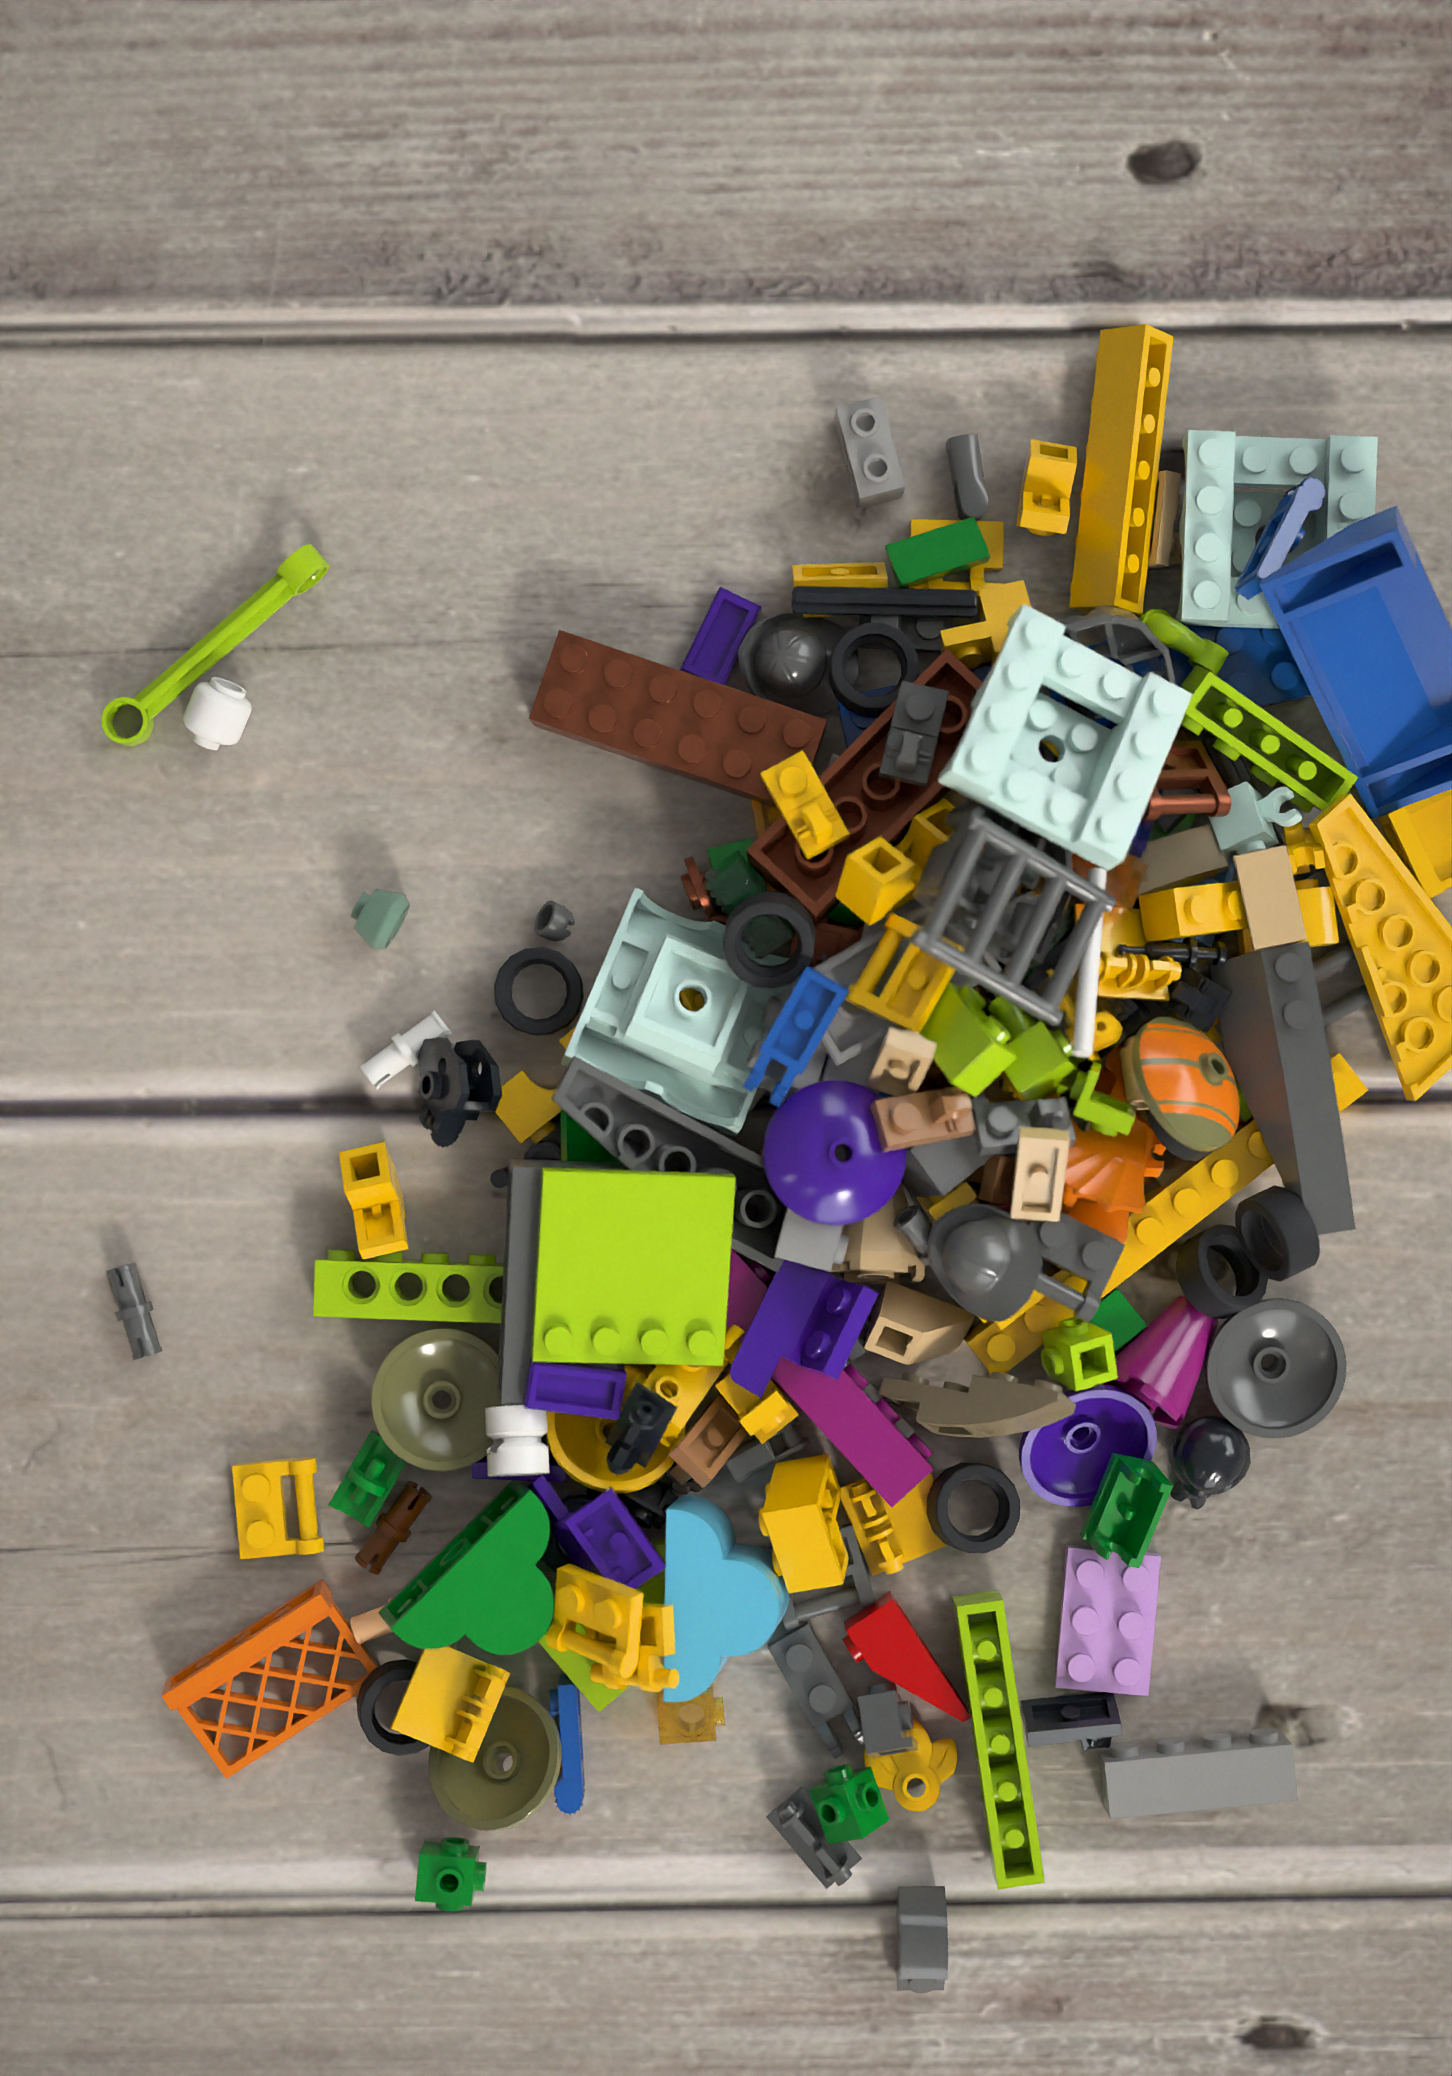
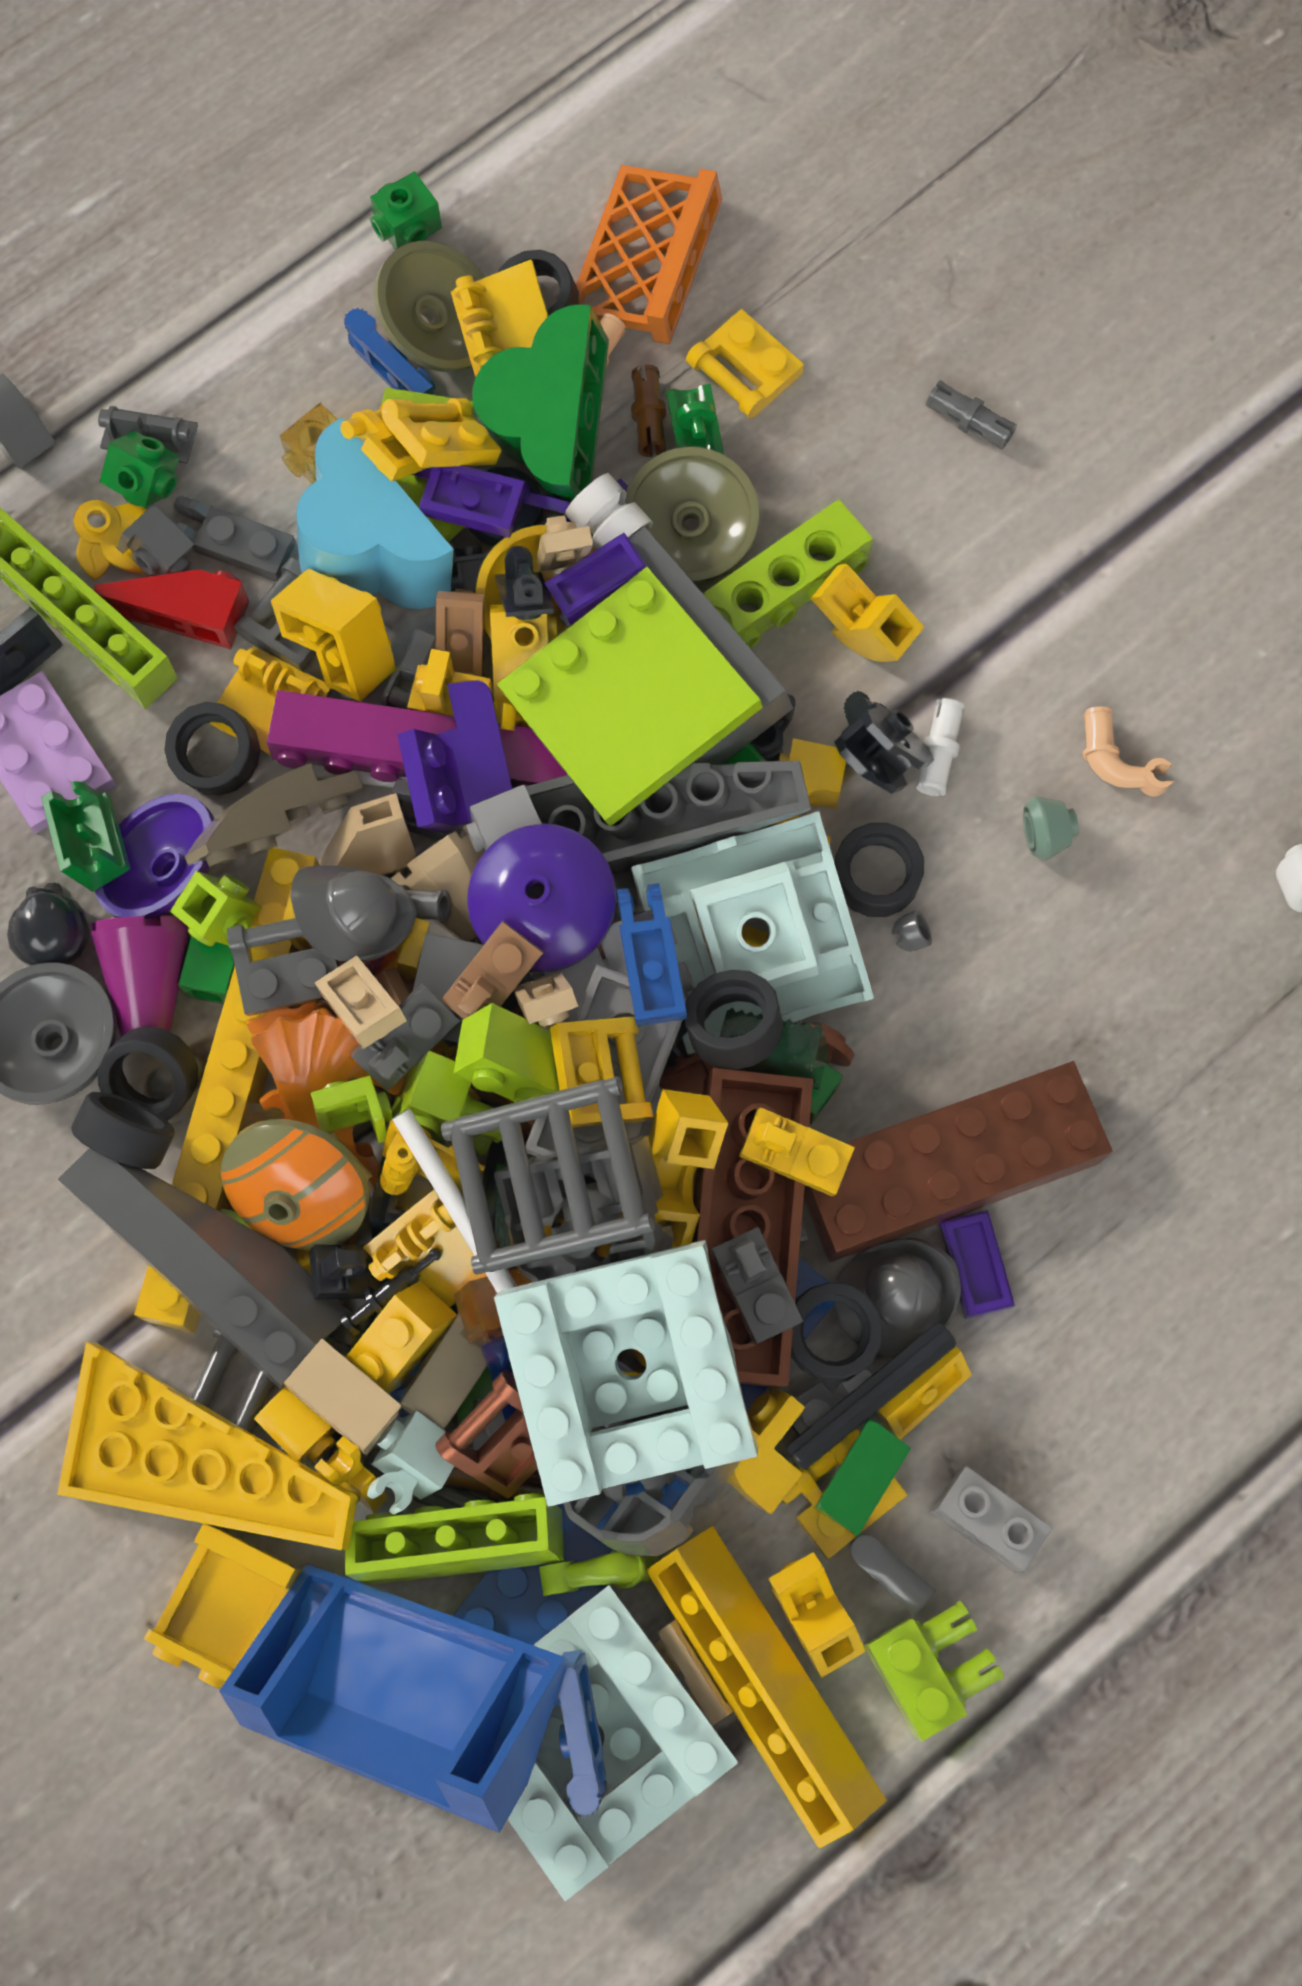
camera: 140 degrees right, 15 degrees down
none -> tan hinge [536,515,593,572]
none -> lime brick [863,1601,1005,1742]
none -> light nougat piece [1082,706,1174,797]

